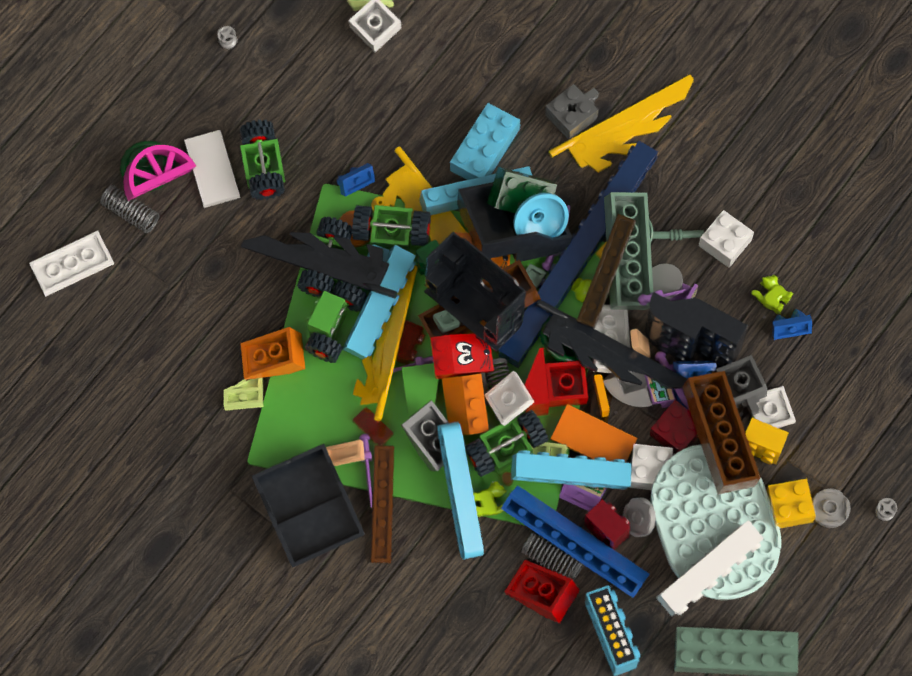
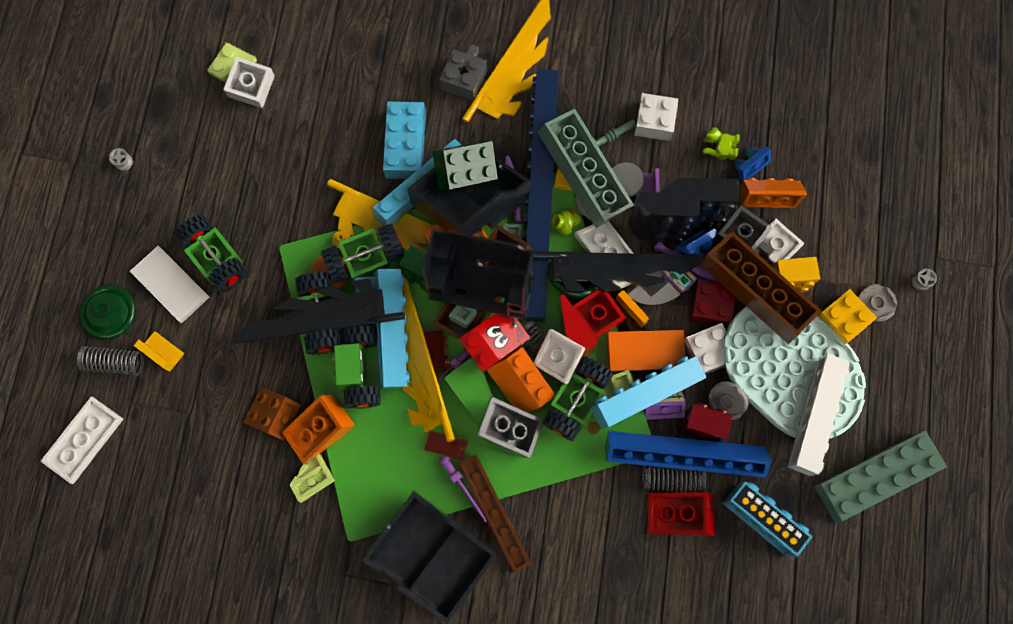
camera: 30 degrees left, 5 degrees up
dark pink window [123,145,196,201] -> none
light nougat tile [326,440,365,466] -> none
blue tile [337,163,375,197] -> none
medium azure beam [437,422,484,560] -> none
lime animal [473,481,507,517] -> none
medium azure dish [513,193,569,237] -> none
dark brown tile [577,214,636,328] -> none
light nougat tile [630,329,651,358] -> none
medium lavender sword [638,288,692,306] -> none
none -> yellow panel [134,332,184,372]
none -> dark orange bracket [244,388,301,441]
none -> orange slope [739,178,807,208]

